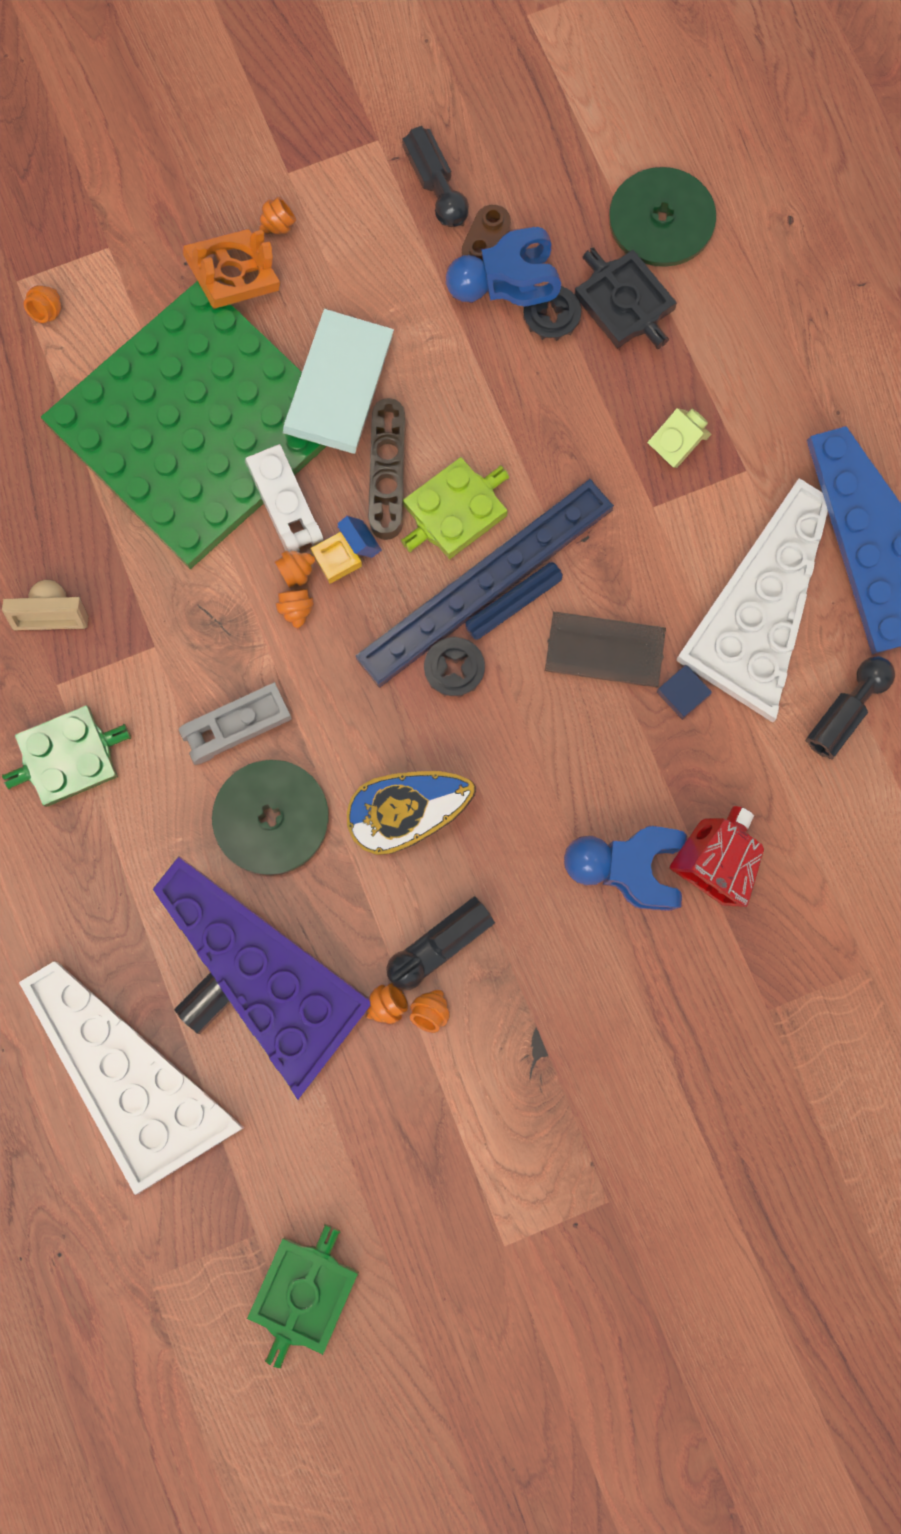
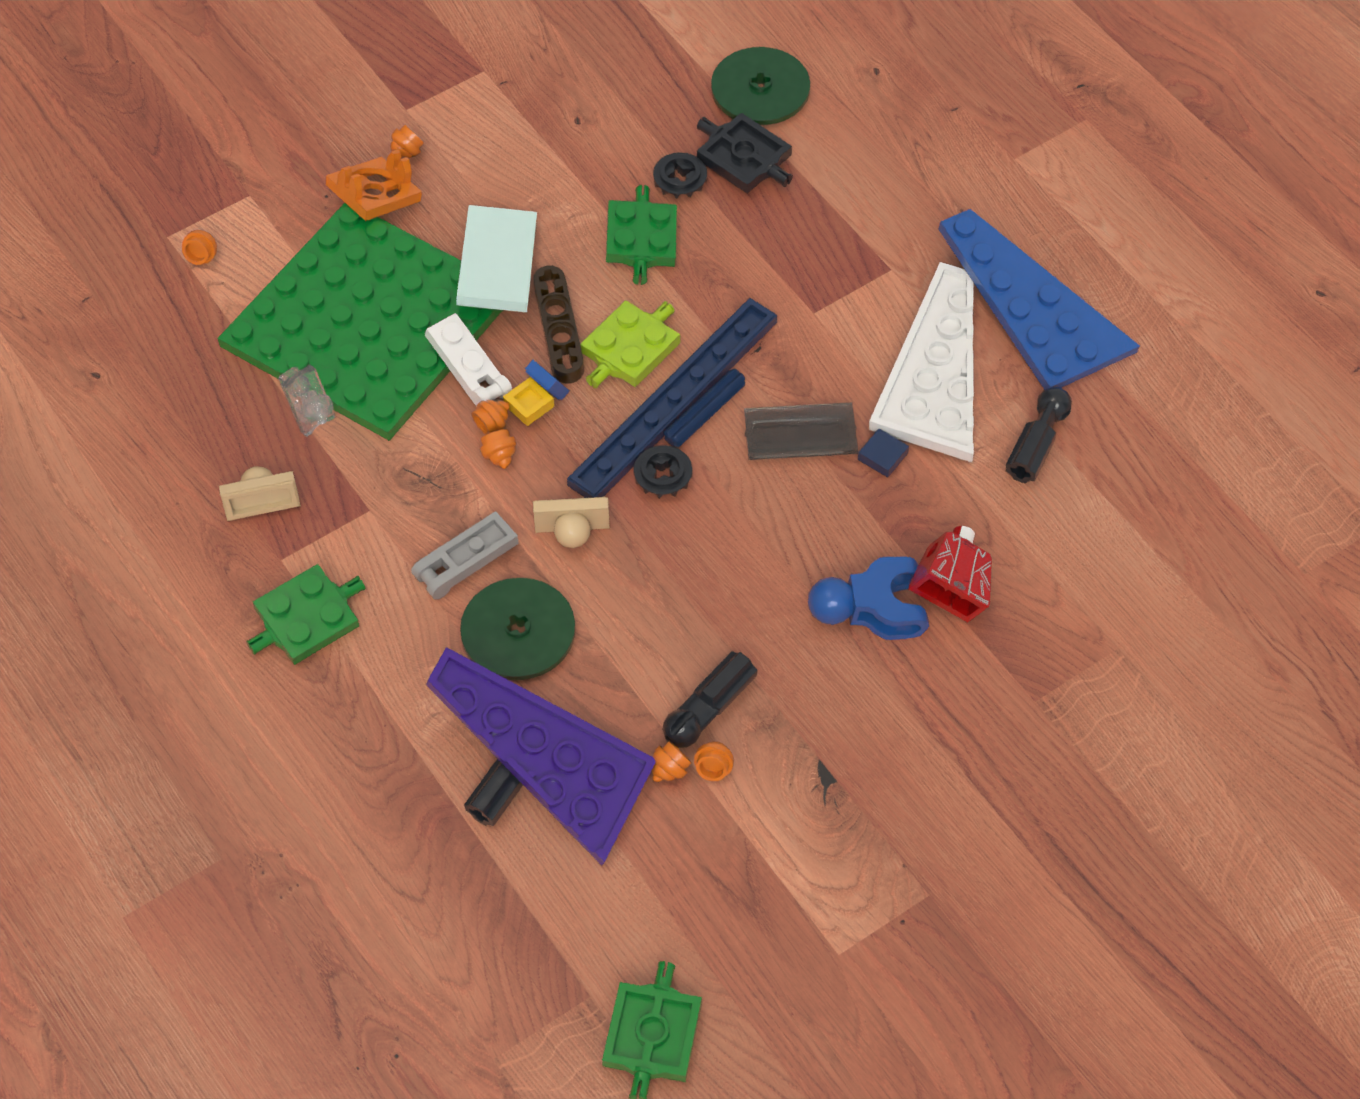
camera: 15 degrees left, 20 degrees down
white wing [19,962,244,1195] -> none
shield [347,771,476,855] -> none
black piece [402,126,469,227] -> none
blue piece [445,227,561,307] -> none
reddish brown plate [462,205,511,260] -> none
yellowish green bracket [647,408,712,468] -> none
none -> clear hips [278,364,335,437]
none -> tan tile [533,497,610,548]
none -> green plate [606,185,677,285]

